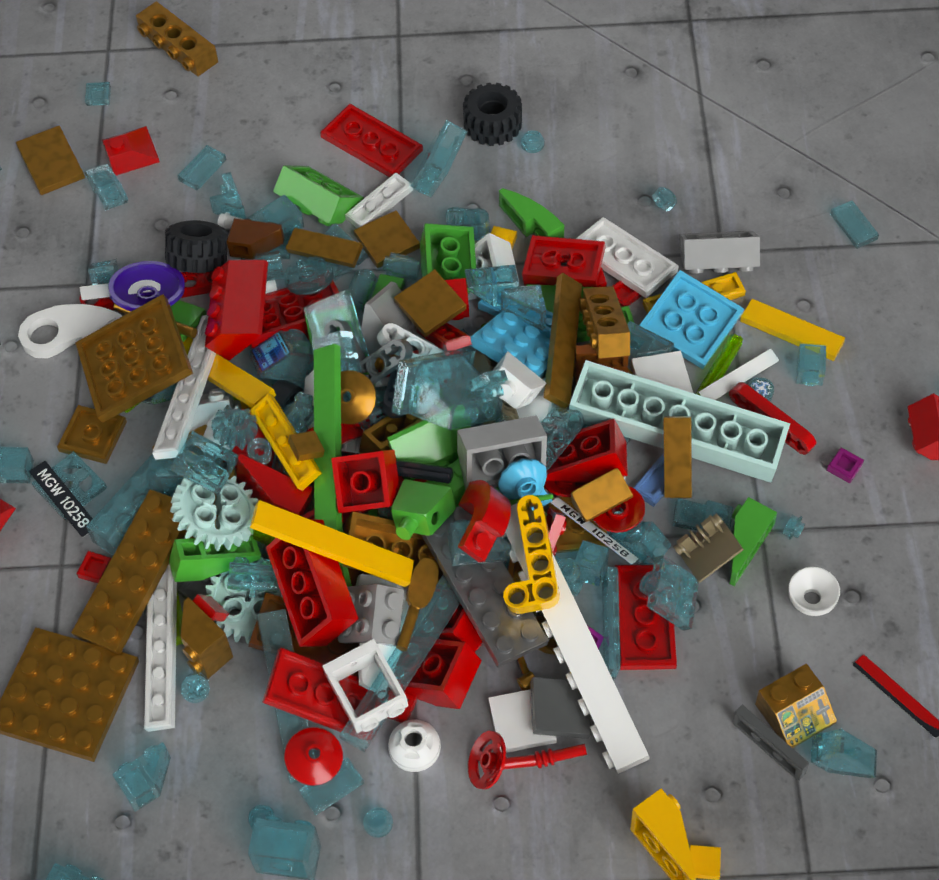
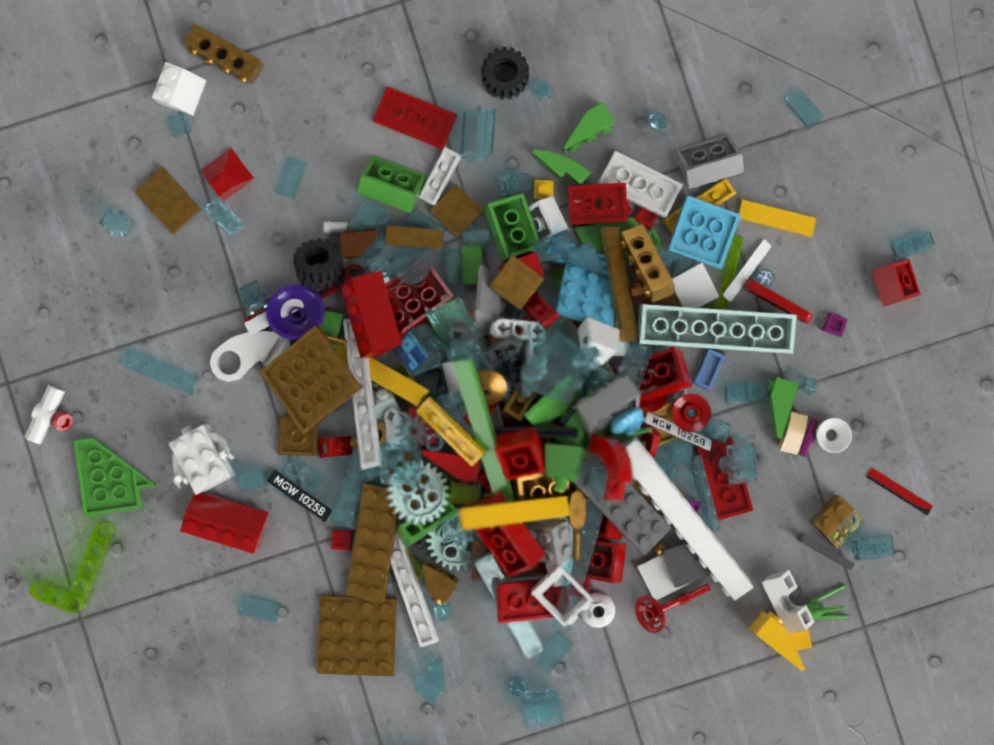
camera: 20 degrees left, 30 degrees up
red tile [193,594,229,621] -> none
clear light blue slope [210,172,246,219] -> none
red dish [284,727,343,786] -> none
pearl gold tile [288,431,325,461] -> none
clear light blue plate [363,808,393,838] -> none
yellow beam [503,495,560,614] -> none
pearl gold slope [571,468,633,522] -> none
pearl gold tile [663,416,692,498] -> none
dark tan hinge [673,513,744,583] -> none
clear light blue brick [796,344,826,386] -> none
none -> white slope [152,62,206,116]
none -> red bracket [318,436,353,458]
none -> bright green slope [563,102,615,153]
none -> white arch [762,570,814,634]
none -> tan slope [778,411,808,455]
none -> magenta bar [799,419,818,457]
none -> bright green plant [806,584,848,620]

